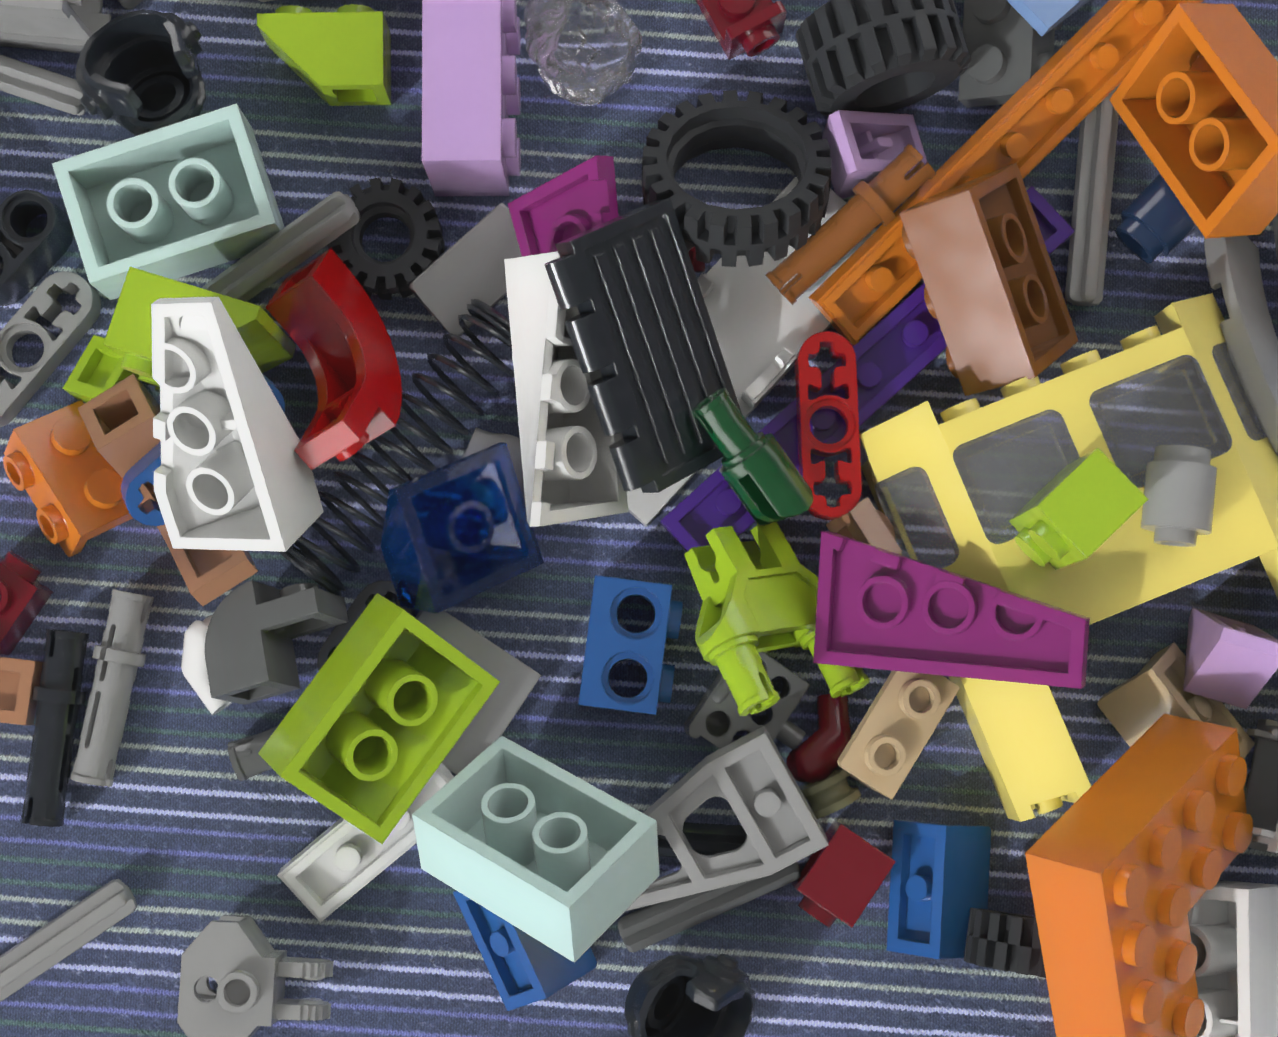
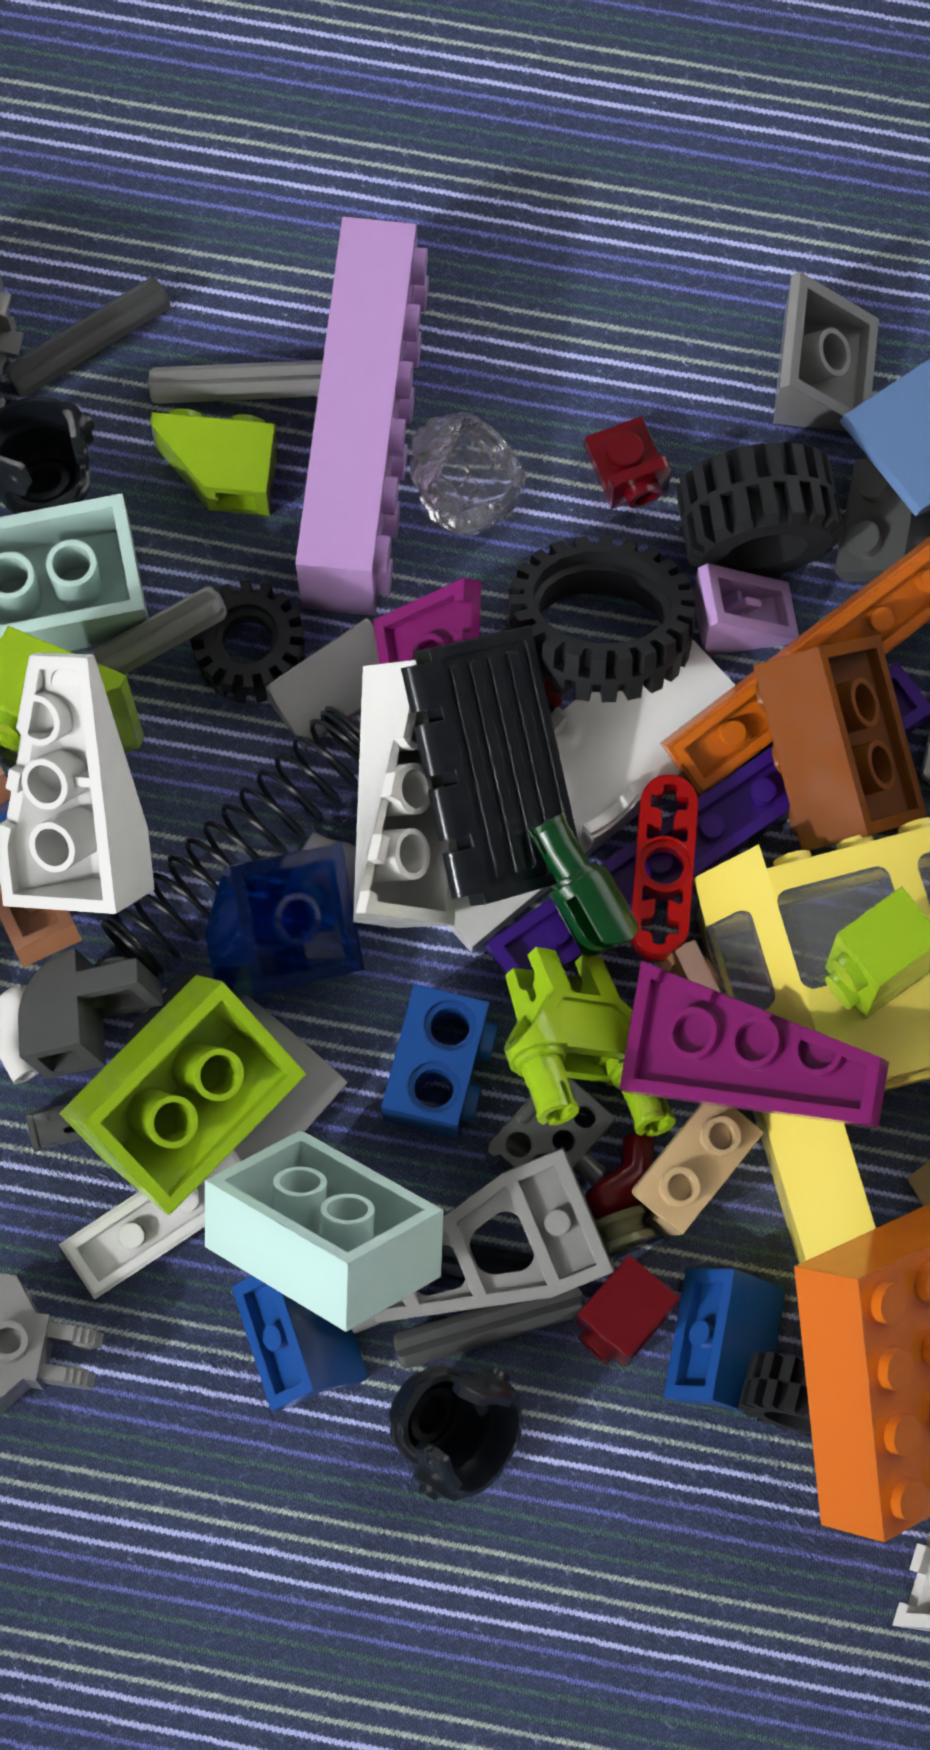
camera: 10 degrees right, 10 degrees down
red arch [265,248,402,470] -> none
dark orange pin [765,144,936,305] -> none

